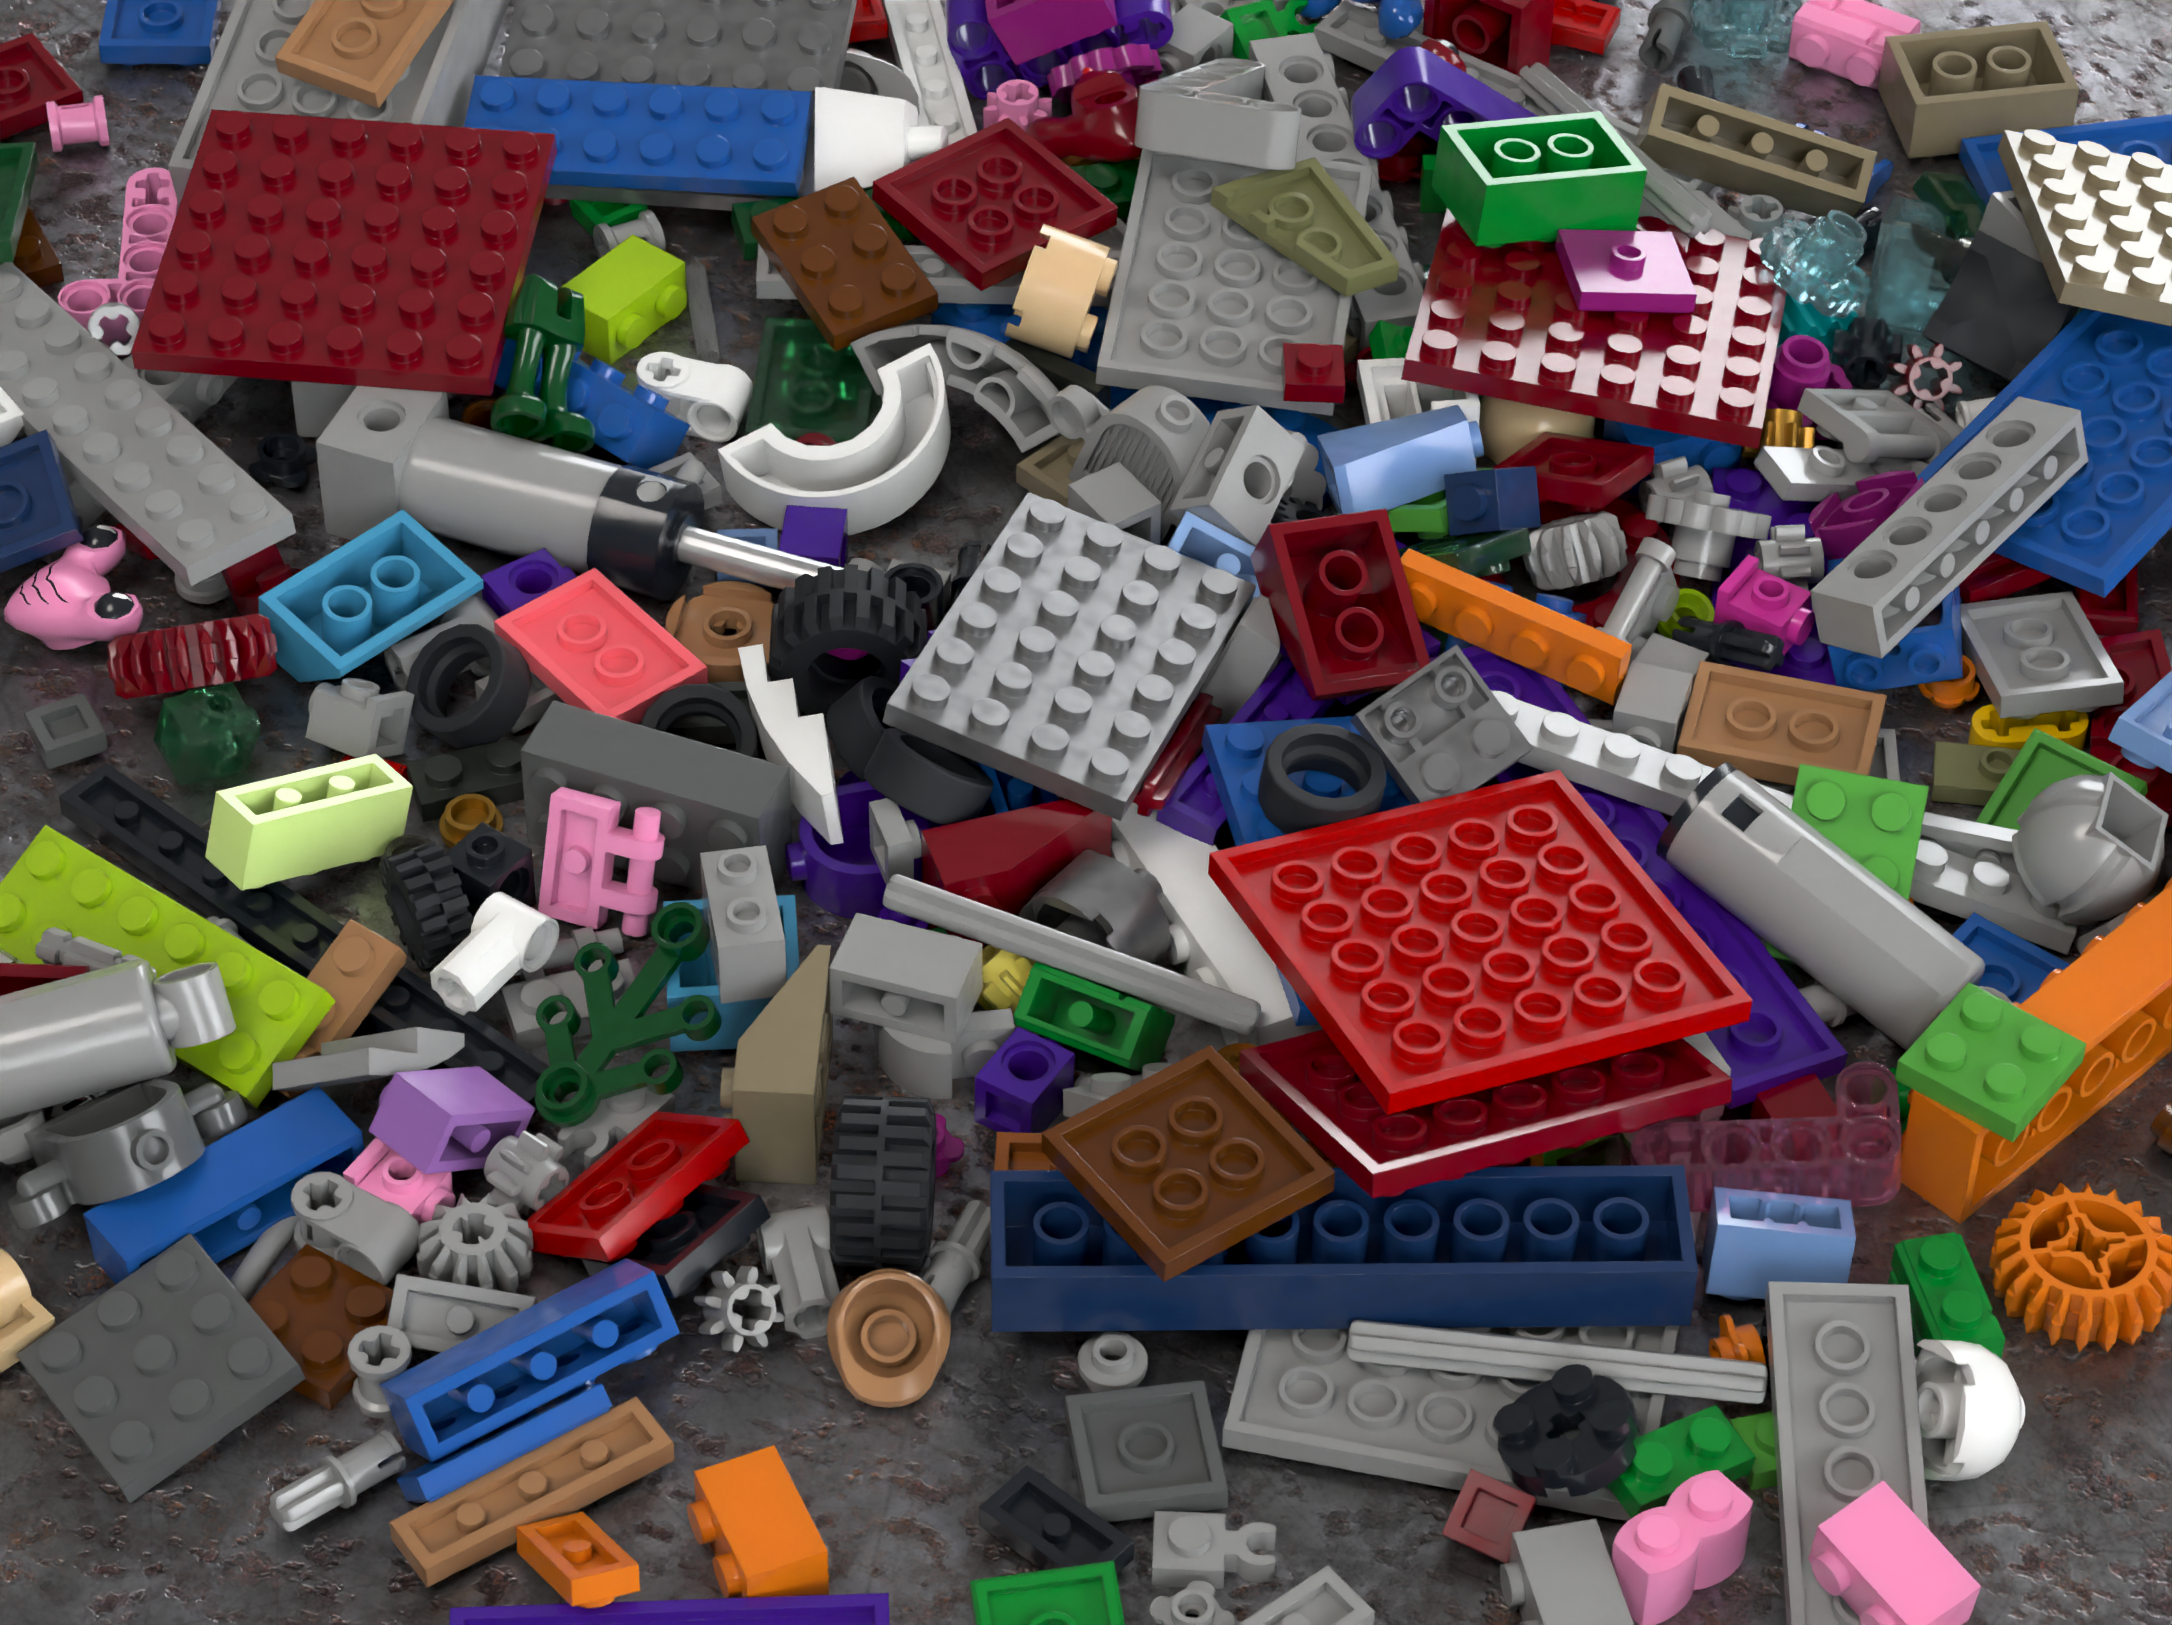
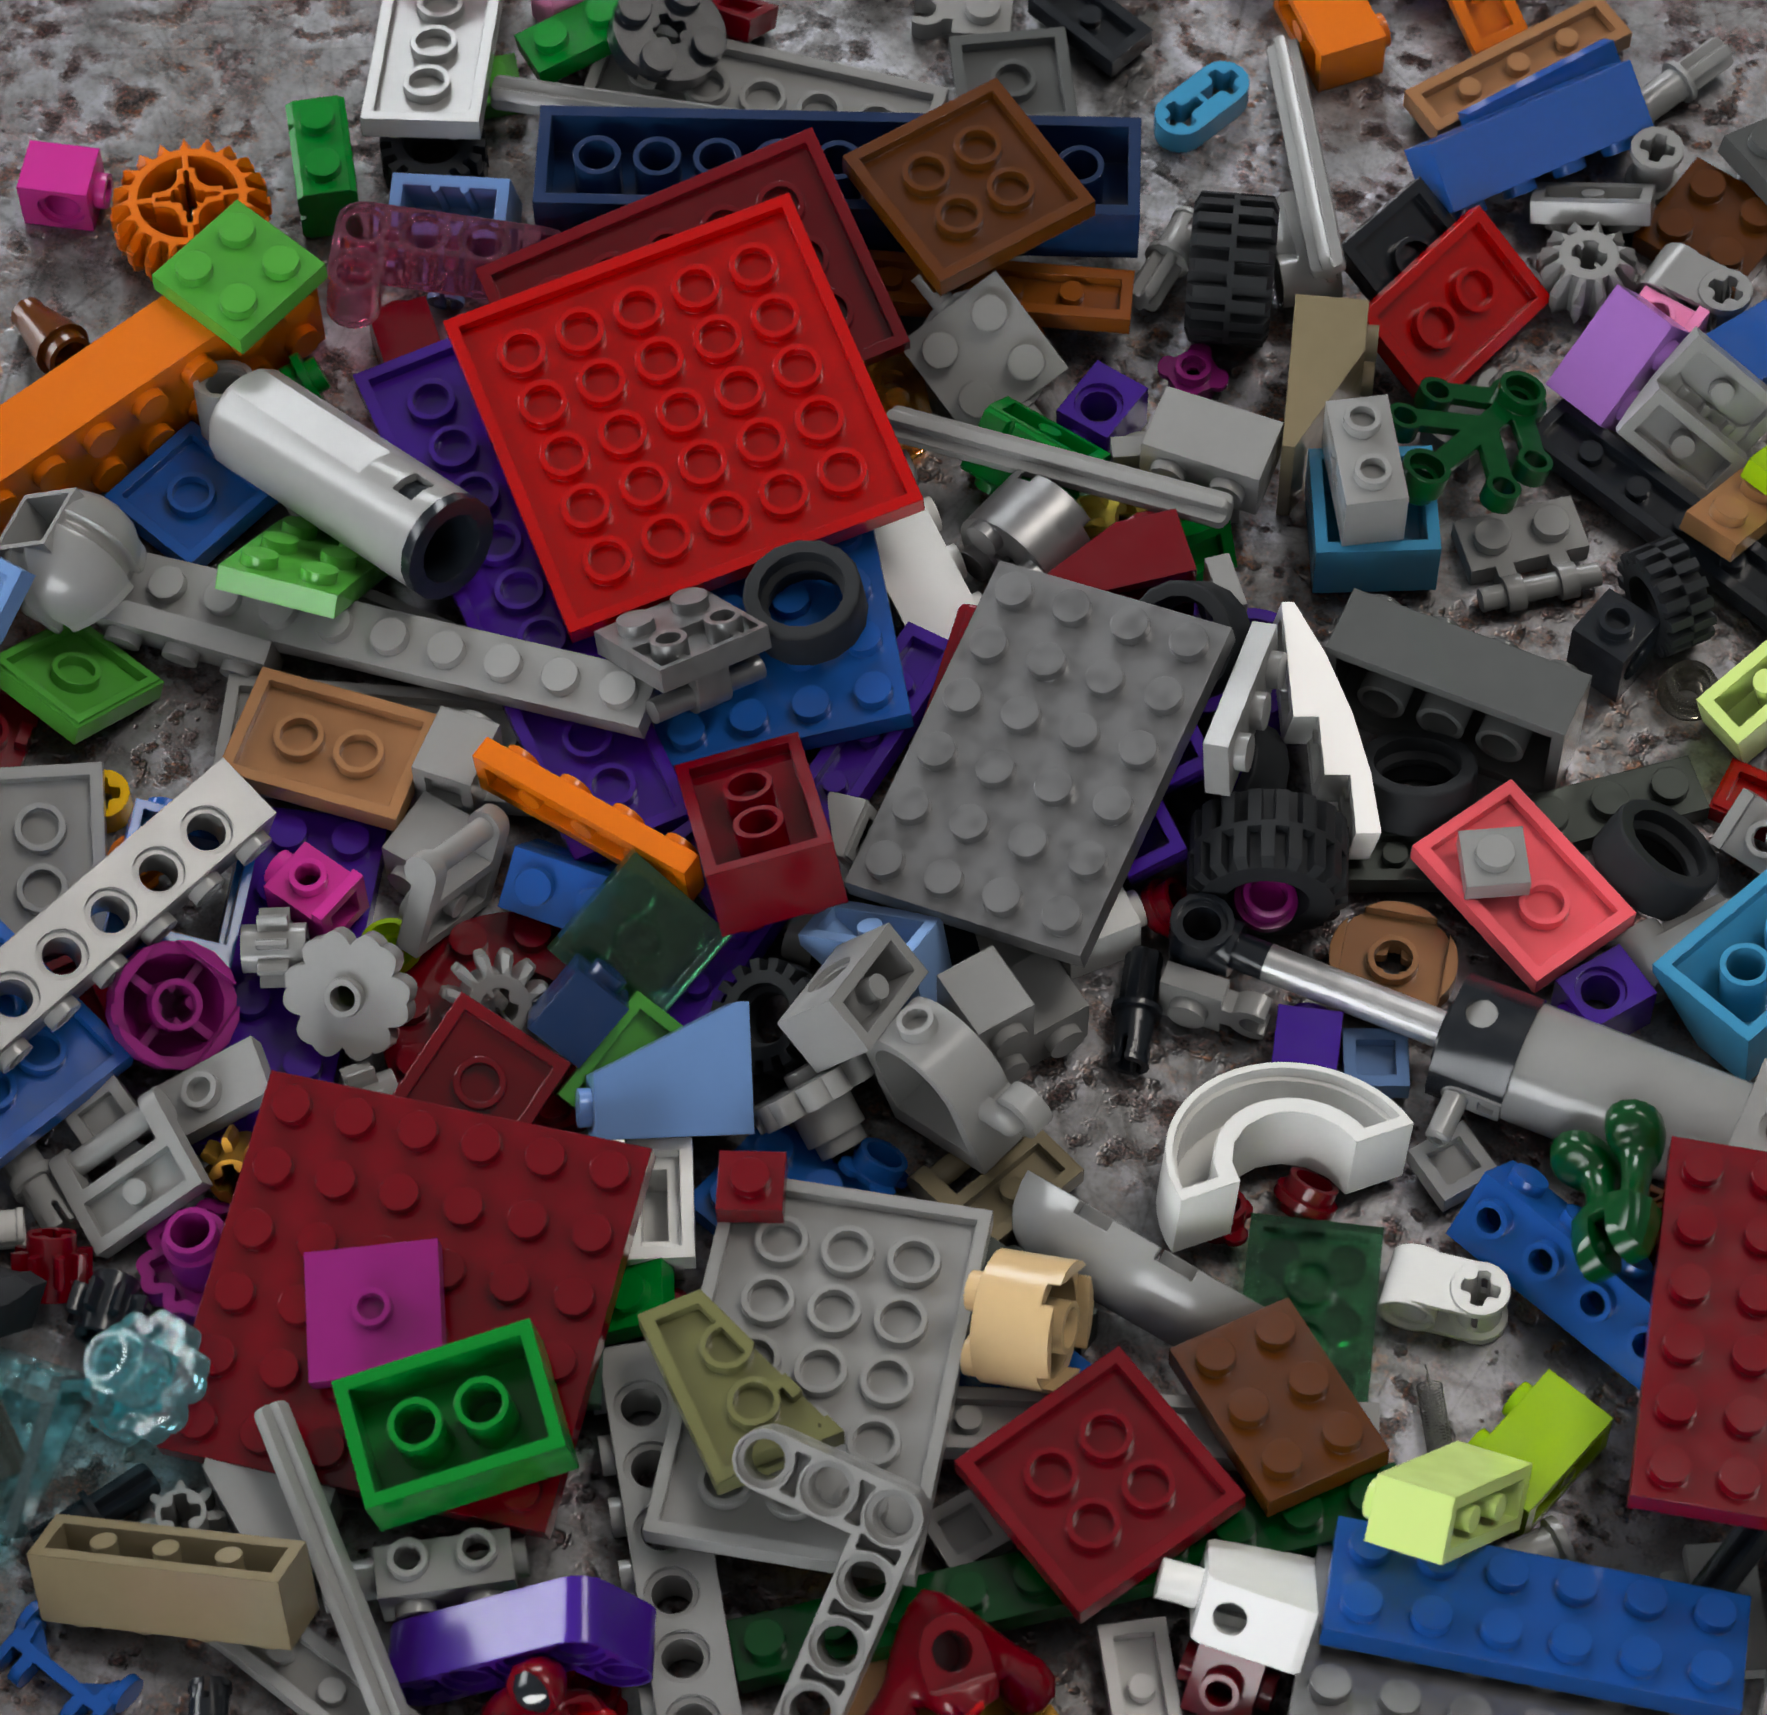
camera: 175 degrees left, 15 degrees up
white piece [430,892,559,1016] -> none
pearl gold plate [439,794,504,848] -> none
light grey gear [484,1130,569,1217] -> none
bright pink plate [538,786,665,937] -> none
light grey gear [694,1266,785,1352] -> none
medium nougat hat [827,1268,951,1408] -> none
black axle [1672,615,1785,672] -> none
orange plate [1709,1314,1766,1365] -> none
white cylinder [1915,1339,2025,1481] -> none
olive plate [1931,741,2021,806] -> none
none -> dark azure beam [1153,61,1250,153]
none -> light grey plate [1203,621,1287,796]
none -> light grey axle [1266,34,1346,283]
none -> yellowish green brick [1363,1441,1533,1565]
none -> light grey plate [1456,826,1531,900]

